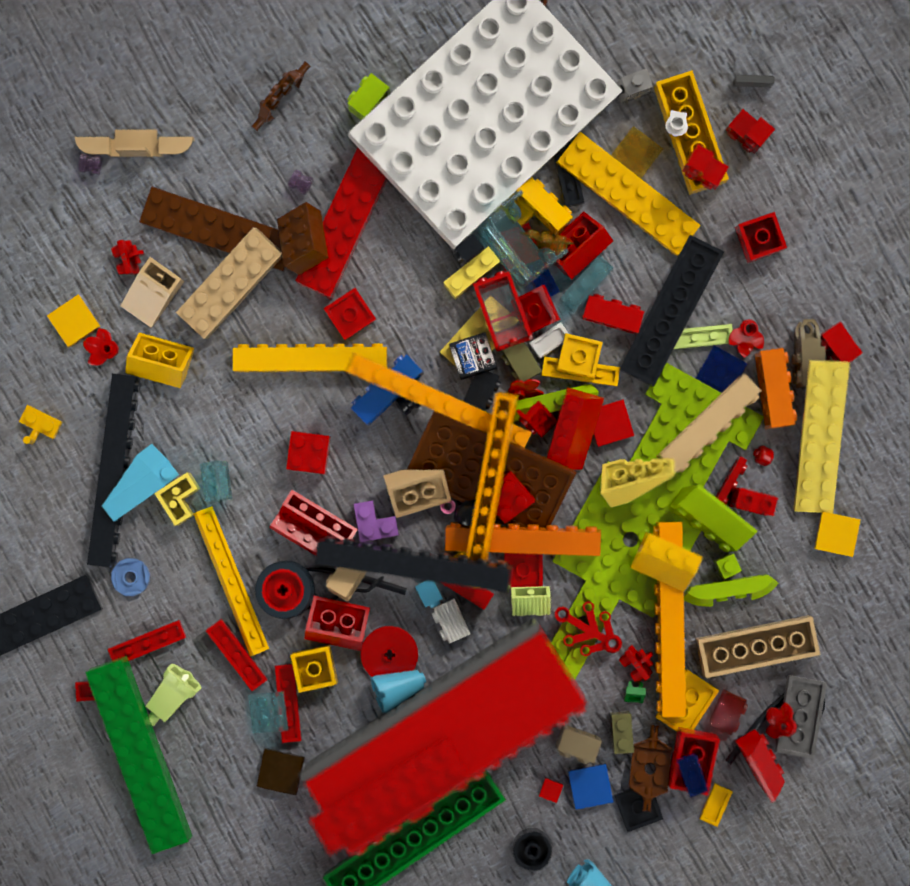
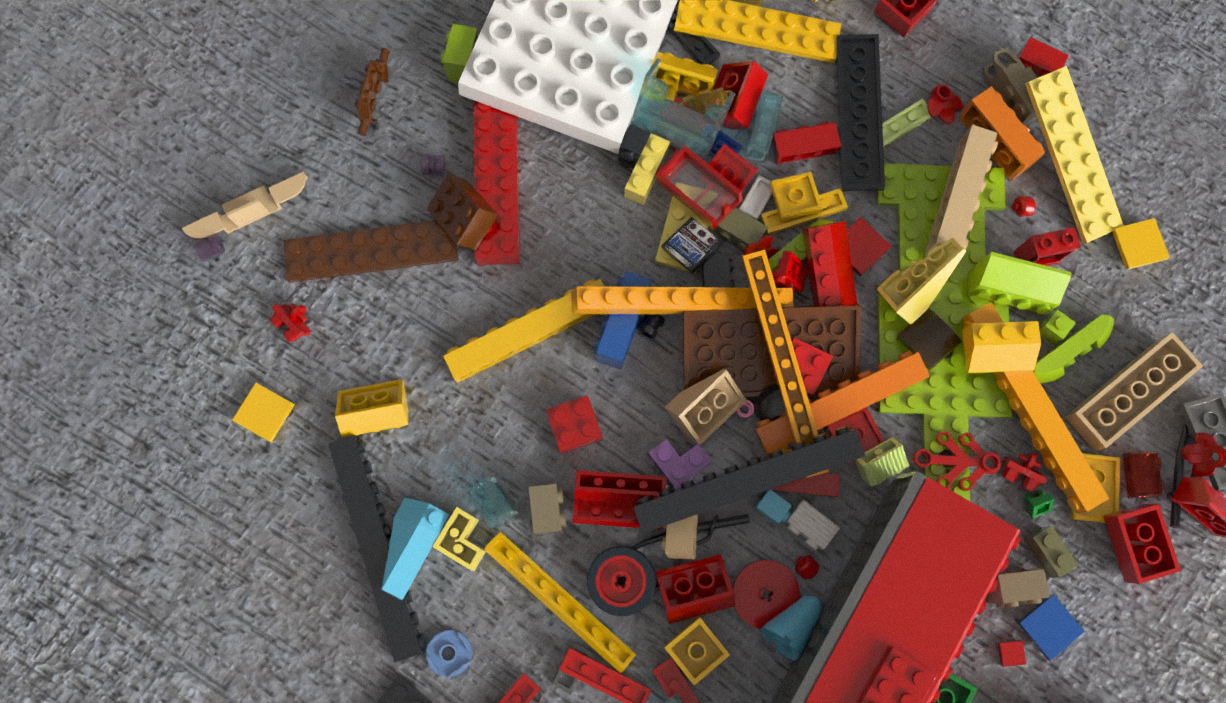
camera: 30 degrees left, 10 degrees down
yellow plate [19,405,63,444] -> none
red plate [83,328,119,366] -> none
tan slope [120,257,185,328] -> none
tan brick [176,227,282,339] -> none
red plate [323,288,377,341] -> none
black tile [614,789,663,832] -> none
reddish brown plate [629,725,673,812] -> none
clear blue plate [676,753,708,798] -> none
clear blue plate [695,345,748,393] -> none
yellow tile [699,783,733,827] -> none
red plate [715,456,748,505] -> none
none -> dark tan brick [529,484,567,535]
none -> red piece [795,555,819,580]
none -> dark brown slope [897,308,962,370]

